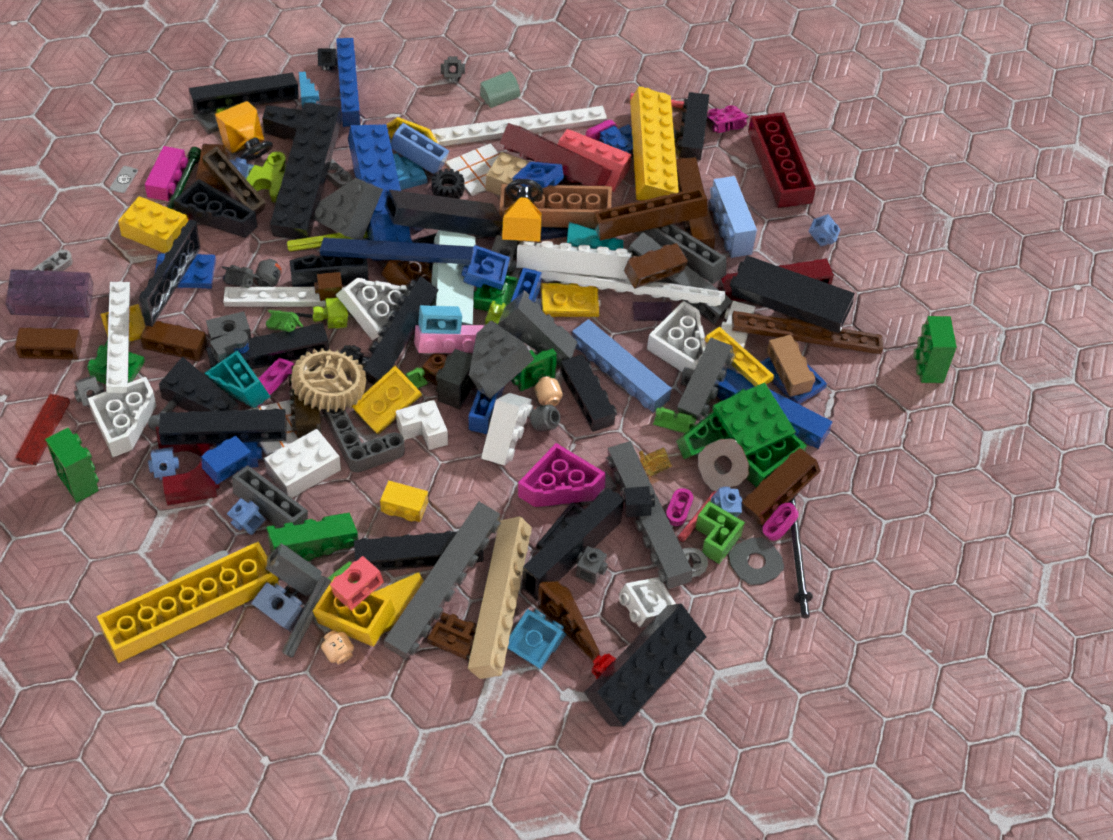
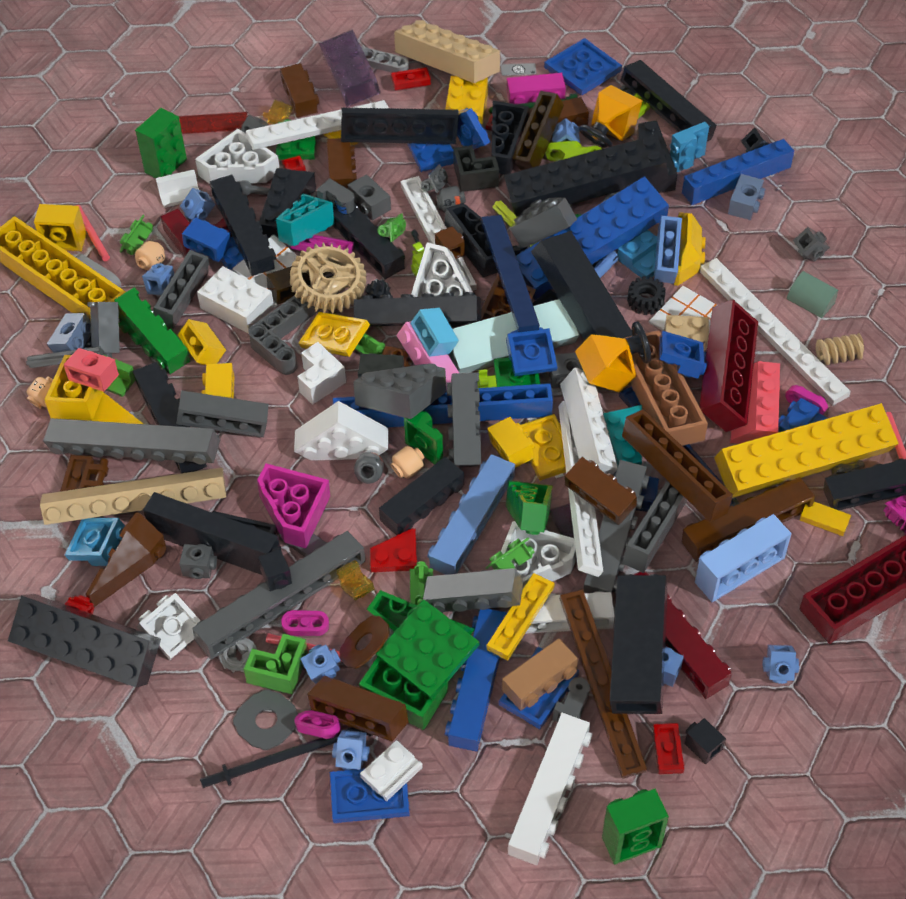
camera: 75 degrees right, 0 degrees up
none -> yellow brick [34,204,87,251]
none -> coral bar [75,205,110,261]
none -> bright green hinge [120,215,153,255]
none -> light nougat head [135,241,165,271]
none -> white panel [156,170,199,208]
none -> dark grey brick [176,390,269,437]
none -> yellow brick [178,319,226,365]
none -> clear yellow bracket [262,100,293,125]
none -> red tile [282,156,306,171]
none -> blue plate [330,769,410,823]
none -> medium blue brick [332,730,370,770]
none -> white plate [360,740,423,802]
none -> red wing [370,528,417,572]
none -> red plate [391,67,431,90]
none -> tan brick [394,20,500,83]
none -> pearl dark grey brick [453,145,499,191]
none -> blue plate [457,108,490,149]
none -> bright green hinge [485,538,535,570]
none -> yellow brick [487,417,535,468]
none -> green wedge [505,480,553,535]
none -> white brick [508,713,592,865]
none -> blue plate [544,38,622,96]
none -> dark grey leg [553,677,590,722]
none -> red plate [653,723,684,774]
none -> black brick [684,718,726,764]
none -> sand blue brick [728,174,766,220]
none -> yellow tile [800,502,851,536]
none -> tan piece [816,333,864,365]

